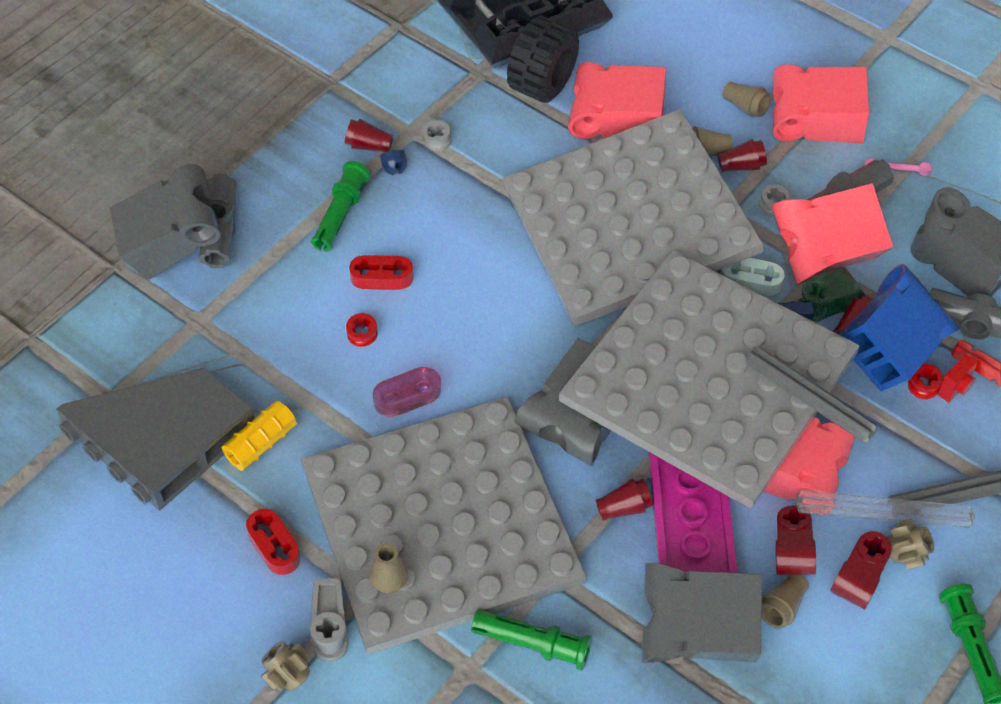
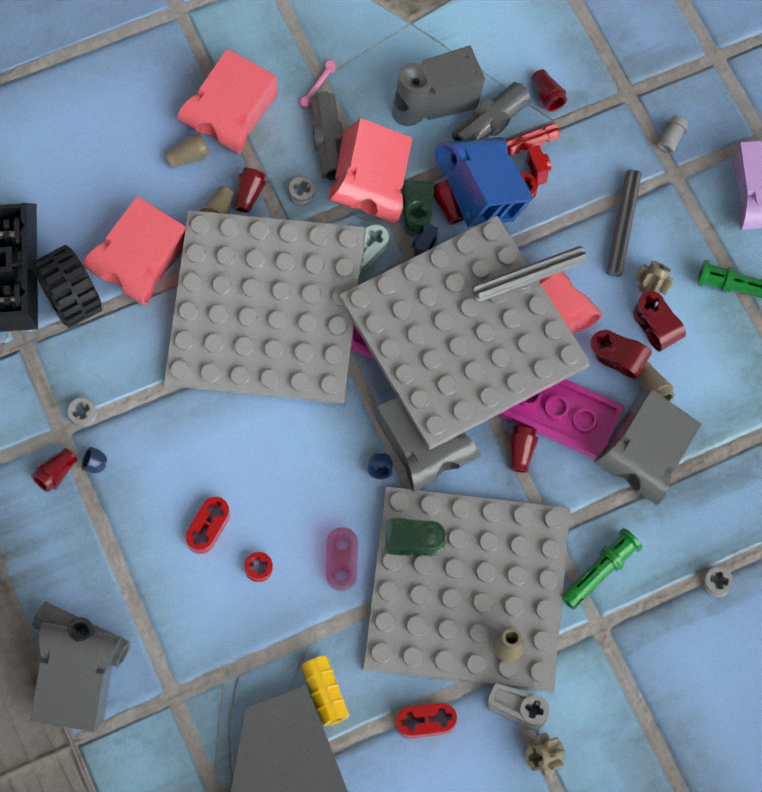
camera: 65 degrees left, 15 degrees up
green pin [311,161,371,252] -> none
clear axle [795,490,975,528] -> none
none -> dark blue hinge [368,453,393,479]
none -> clear green piece [385,518,446,556]

